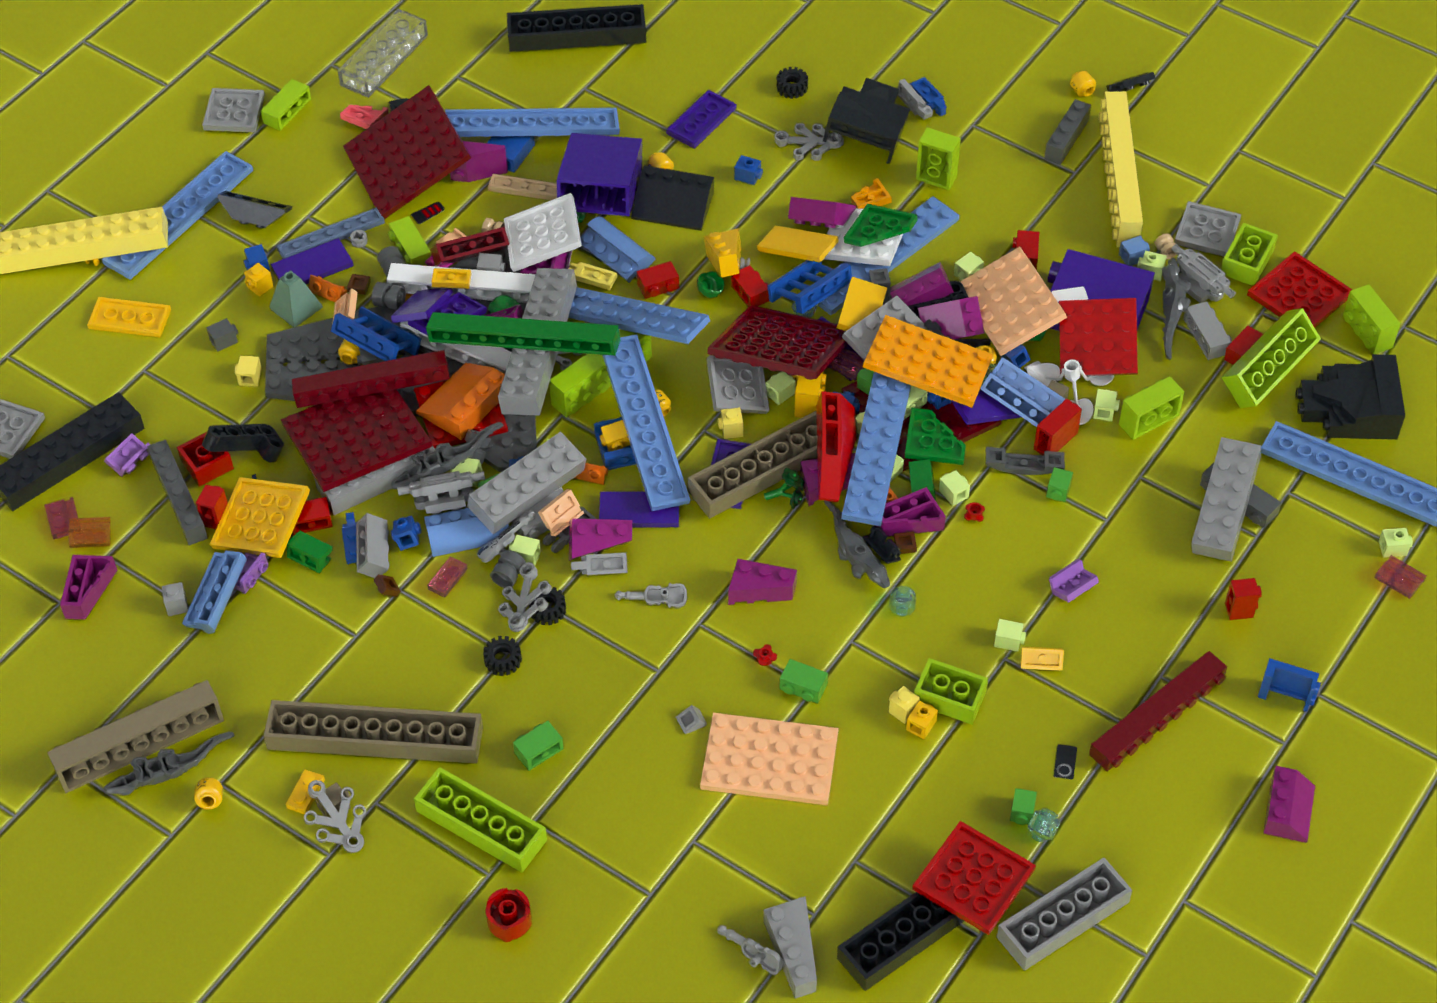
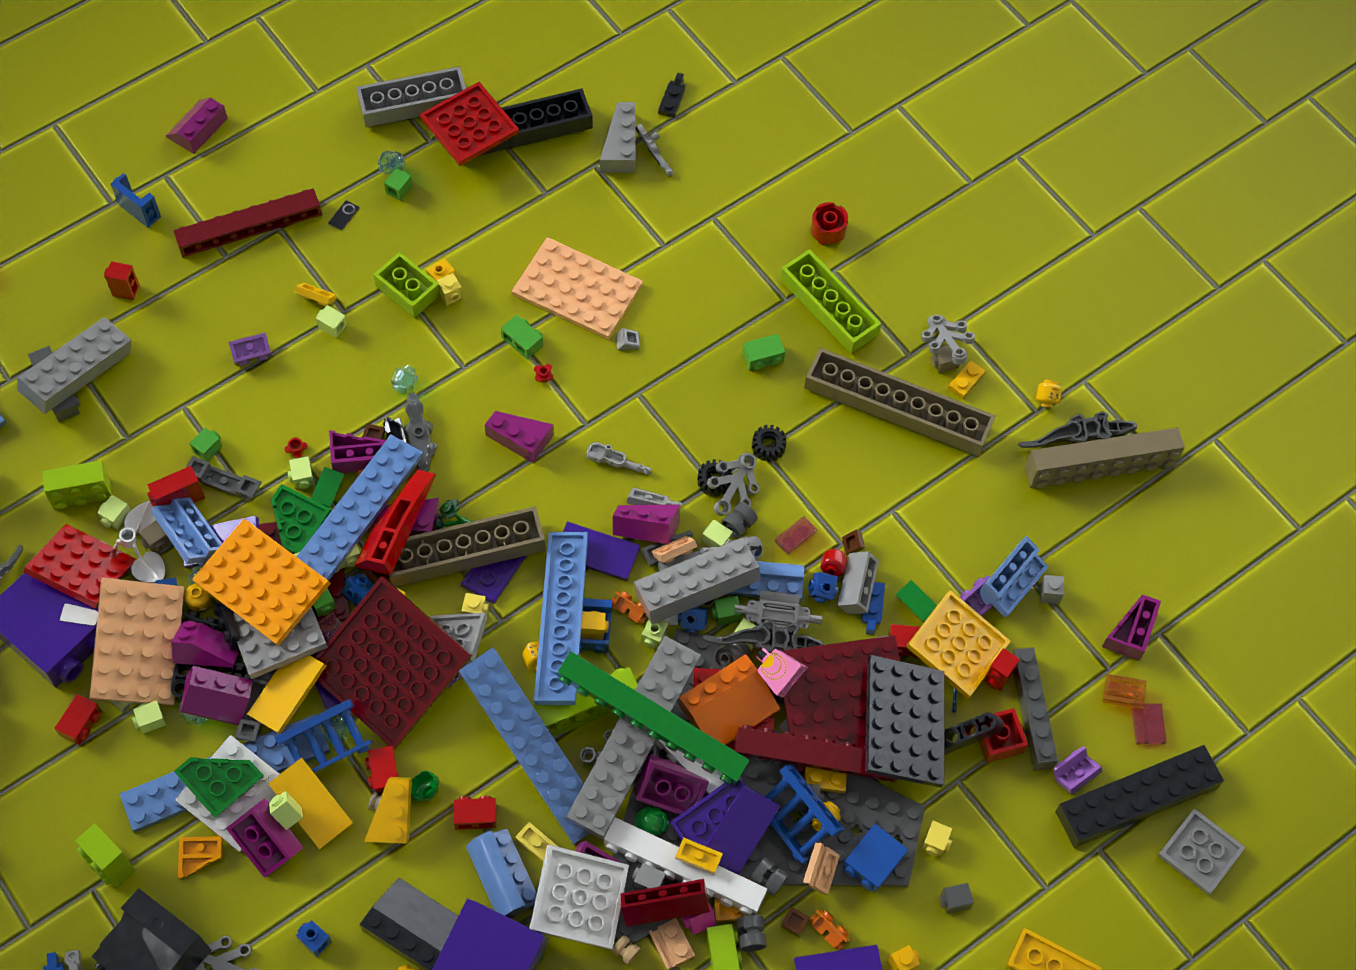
camera: 165 degrees left, 10 degrees up
sand green slope [269,271,323,328] -> none
none -> yellowish green brick [269,791,303,830]
none -> bright pink torso [756,648,808,697]
none -> red head [820,549,848,577]
none -> blue brick [843,824,908,893]
none -> plate [865,655,944,788]

